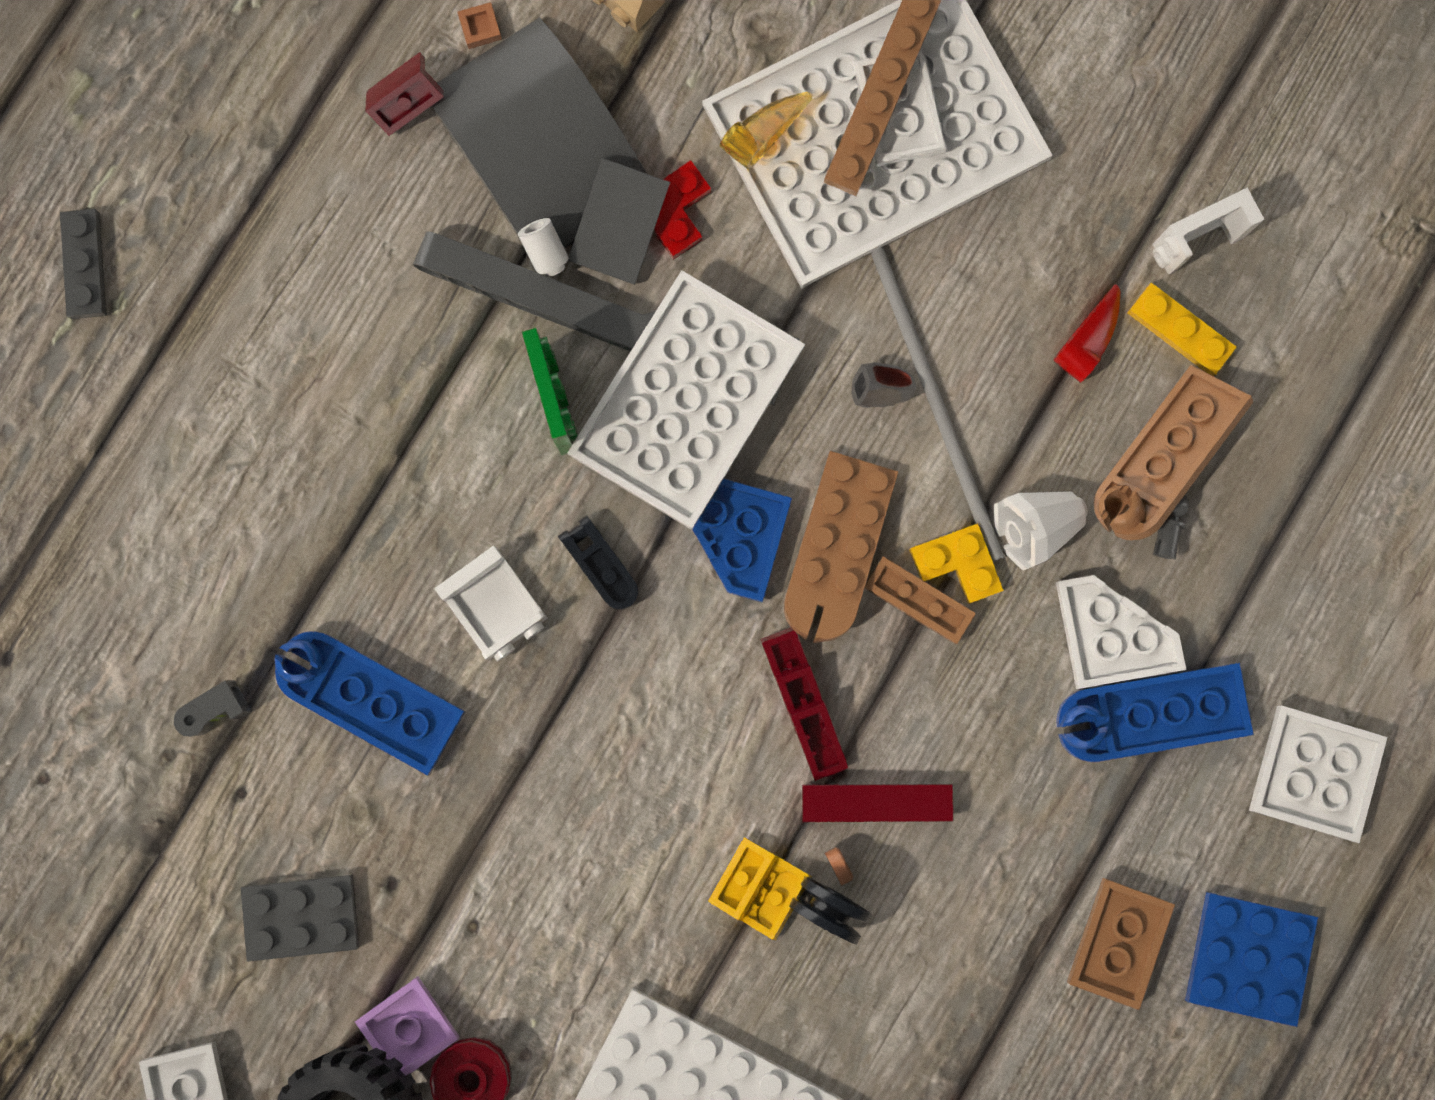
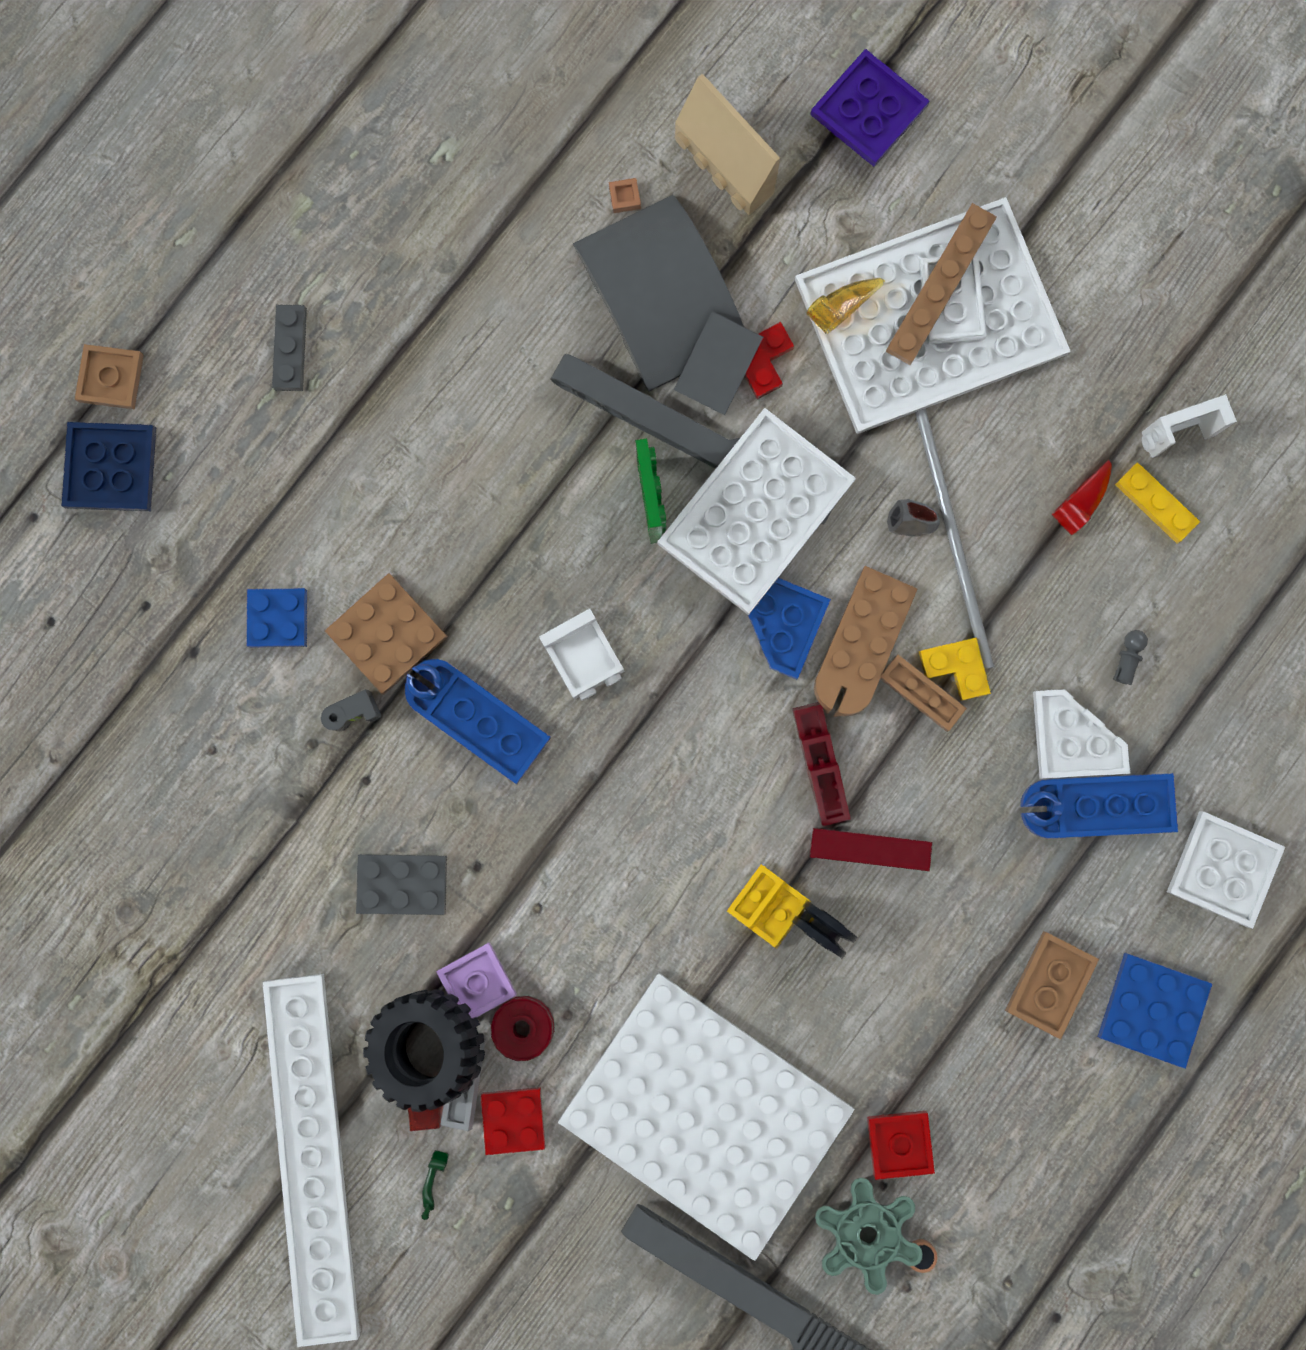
camera: 10 degrees right, 0 degrees up
dark red panel [365,52,444,136] -> none
white brick [518,218,569,277] -> none
black plate [558,515,639,610] -> none
nougat tile [825,847,854,886] -> none
white cone [994,491,1088,571] -> none
medium nougat plate [1094,365,1253,540] -> none
none -> blue plate [247,588,307,648]
none -> medium nougat plate [325,573,448,695]

